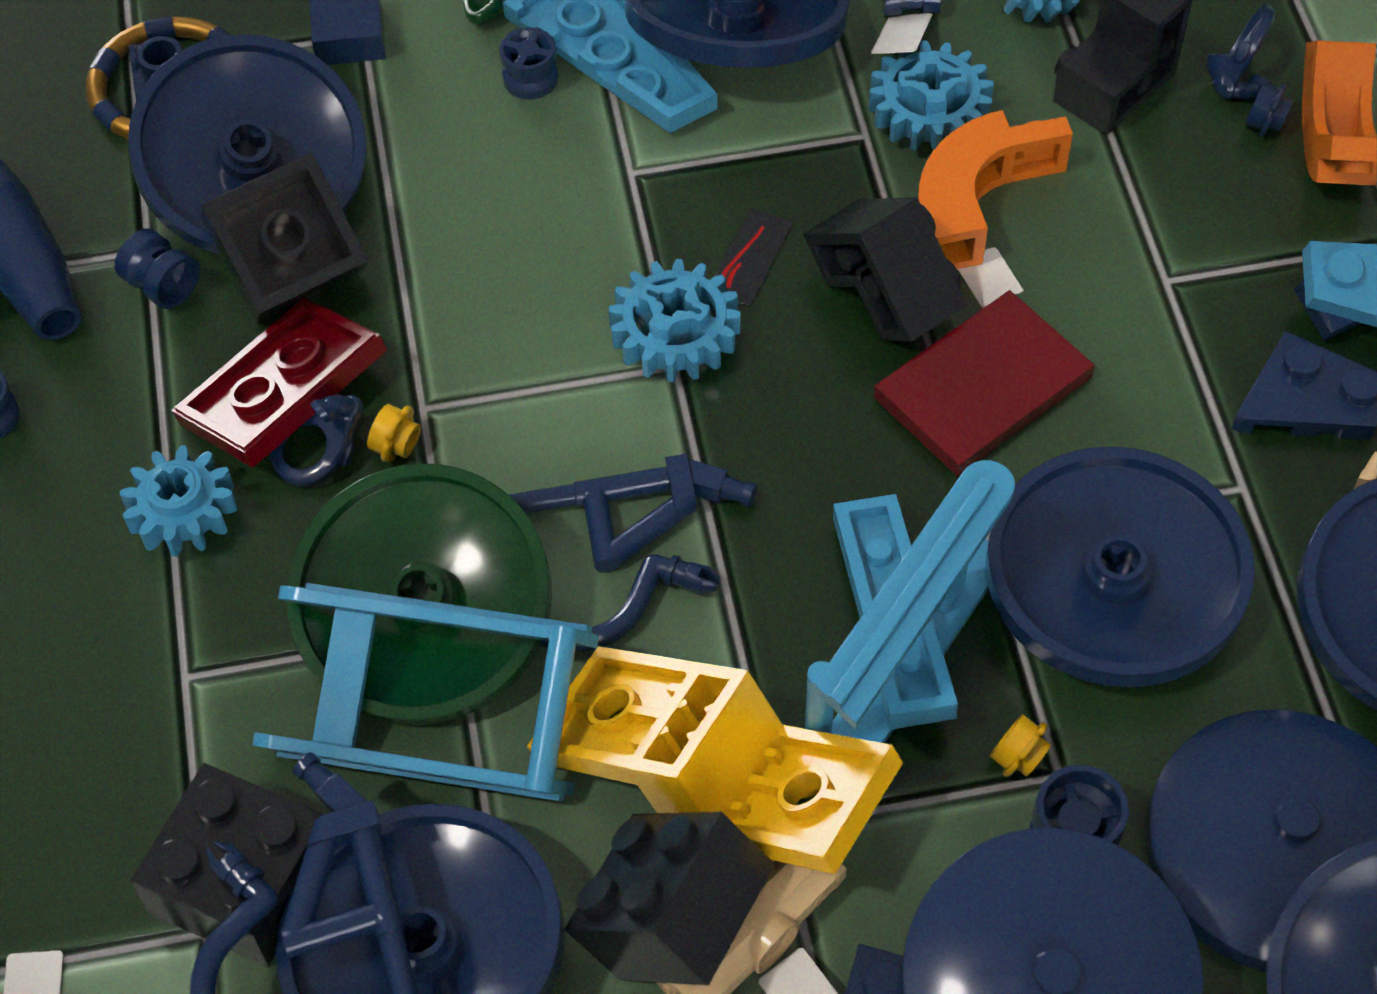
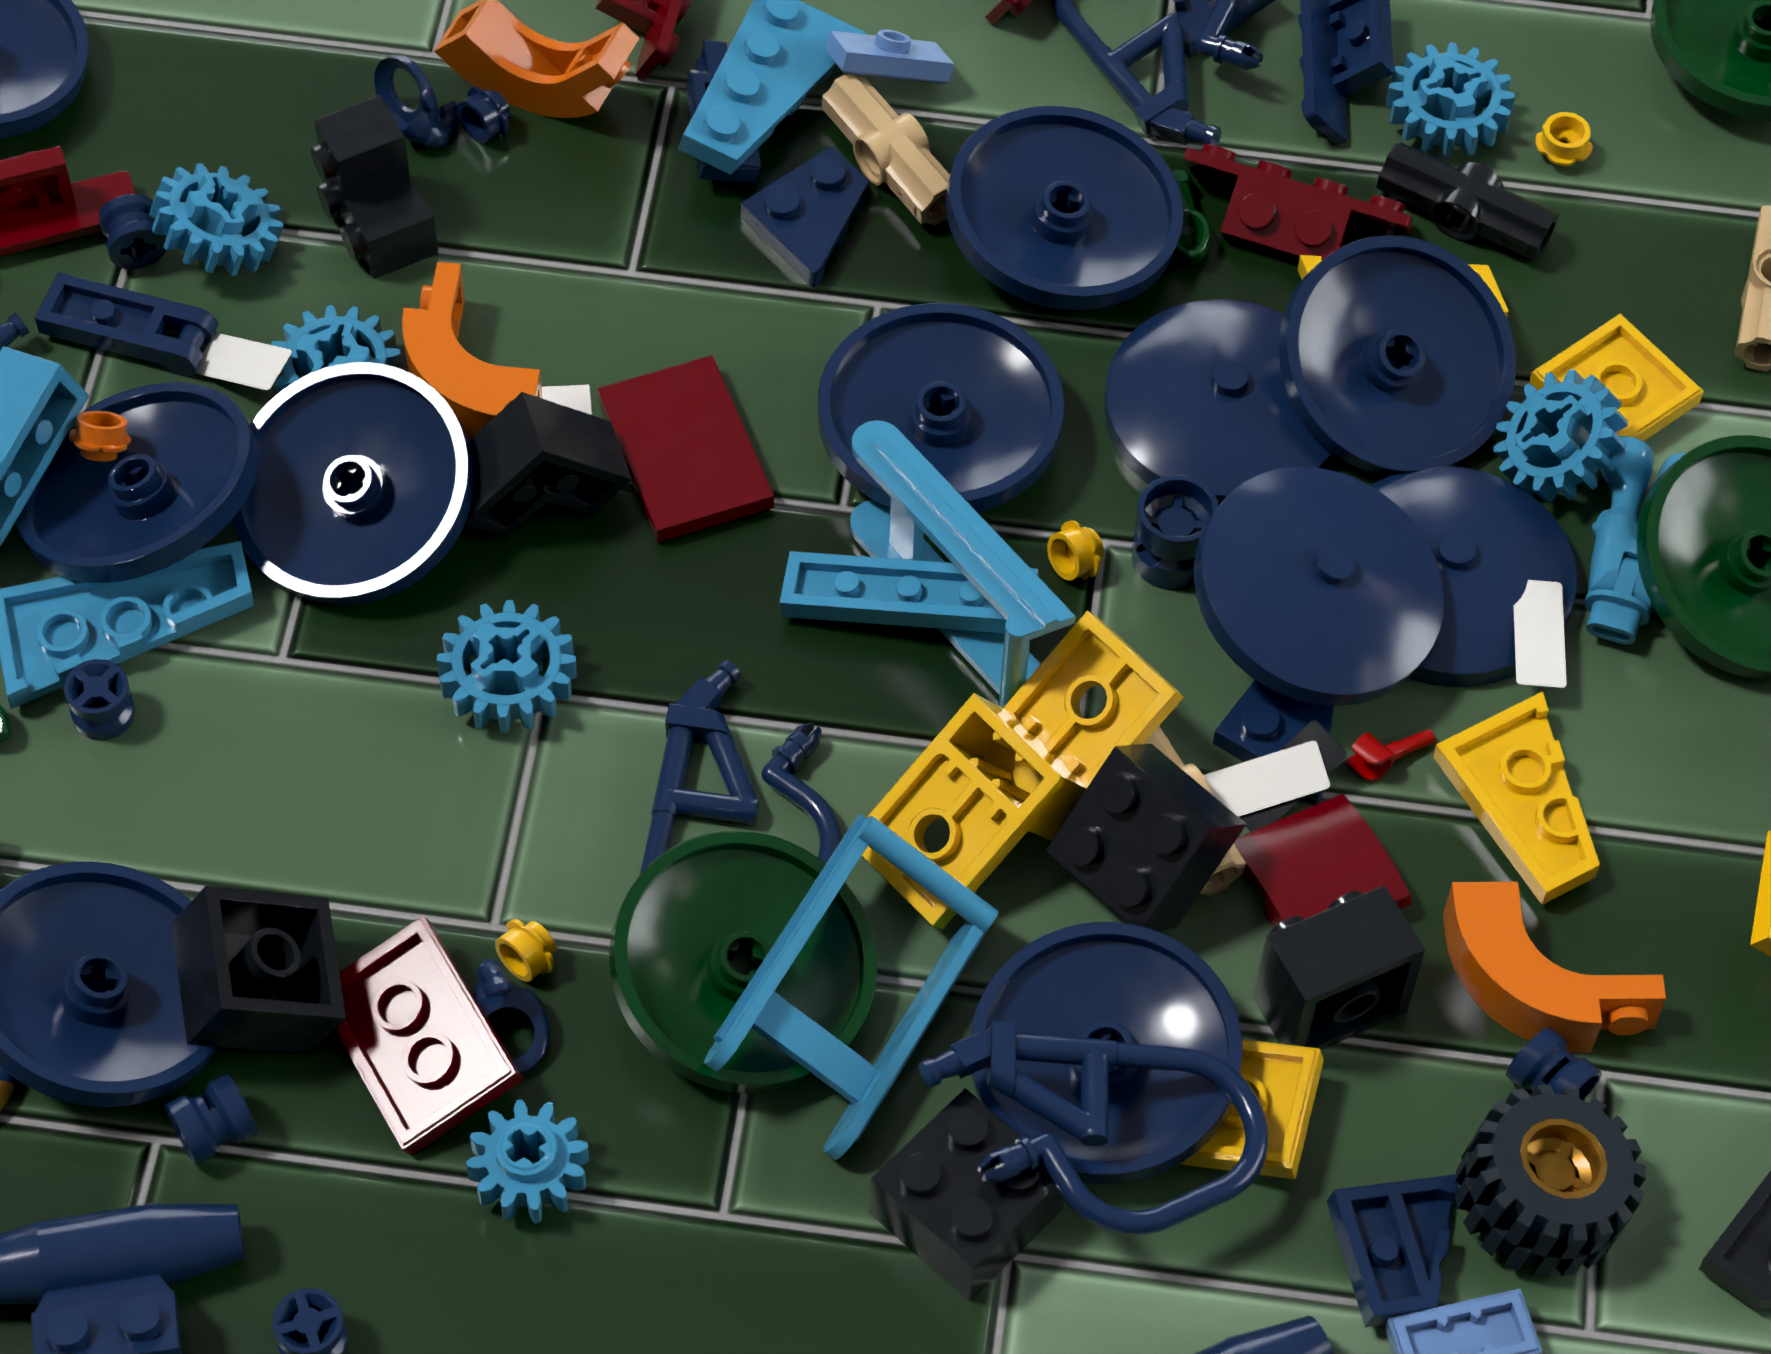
camera: 75 degrees left, 0 degrees up
black sticker [714,209,792,305] -> none
none -> dark blue dish [232,362,475,606]

